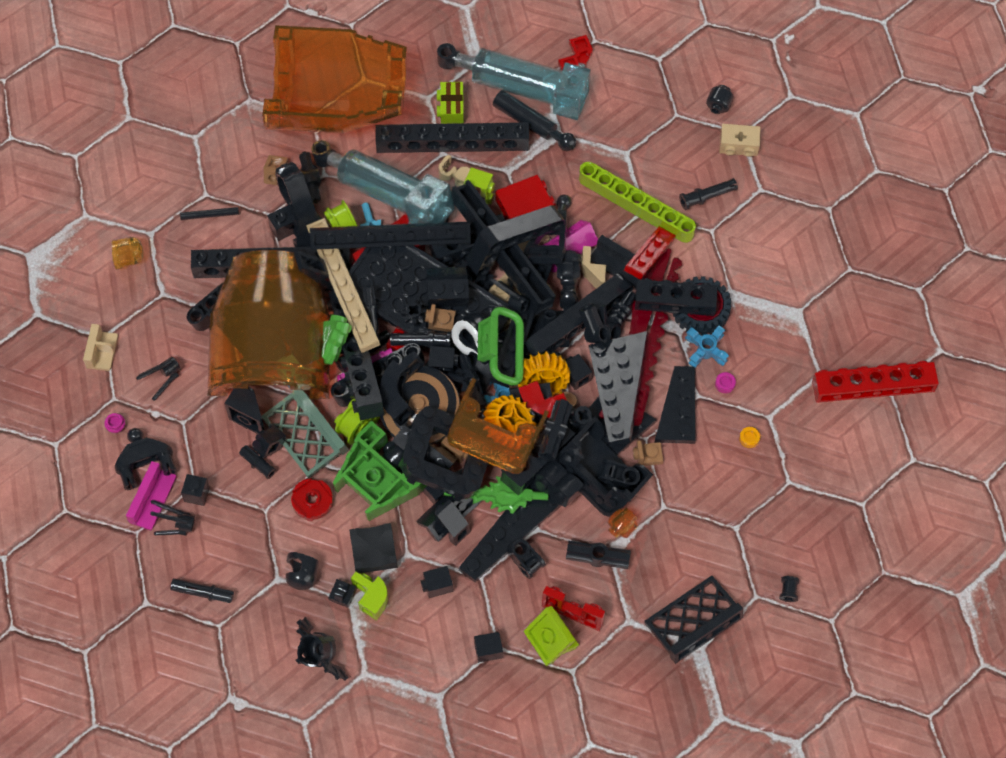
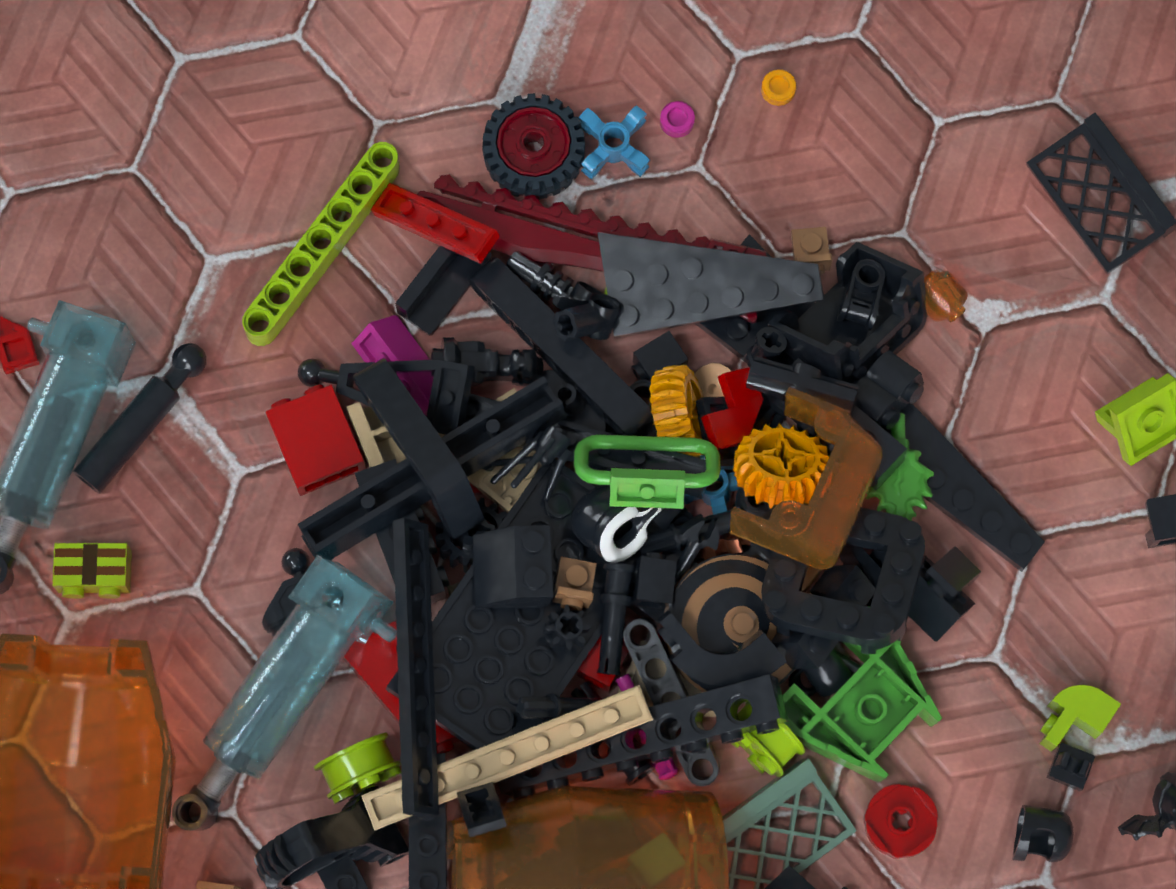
camera: 90 degrees left, 10 degrees up
black axle [299,151,321,204] -> none
bright green rock [322,315,352,365] -> none
black brick [349,523,398,574] -> none
medium azure bar [360,203,381,226] -> none
black brick [375,122,529,153] -> none
black brick [420,566,453,598] -> none
tan leg [439,155,470,187] -> none
lime brick [464,167,495,205] -> none
black piece [507,539,546,579] -> none
red plate [541,586,605,632] -> none
black piece [566,541,631,569] -> none
tan slope [580,246,606,288] -> none
black brick [635,278,717,316] -> none
black wing [654,366,696,444] -> none
black pin [679,178,738,210] -> none
black head [706,85,734,114] -> none
tan brick [719,124,760,157] -> none
black bush [779,576,800,602] -> none

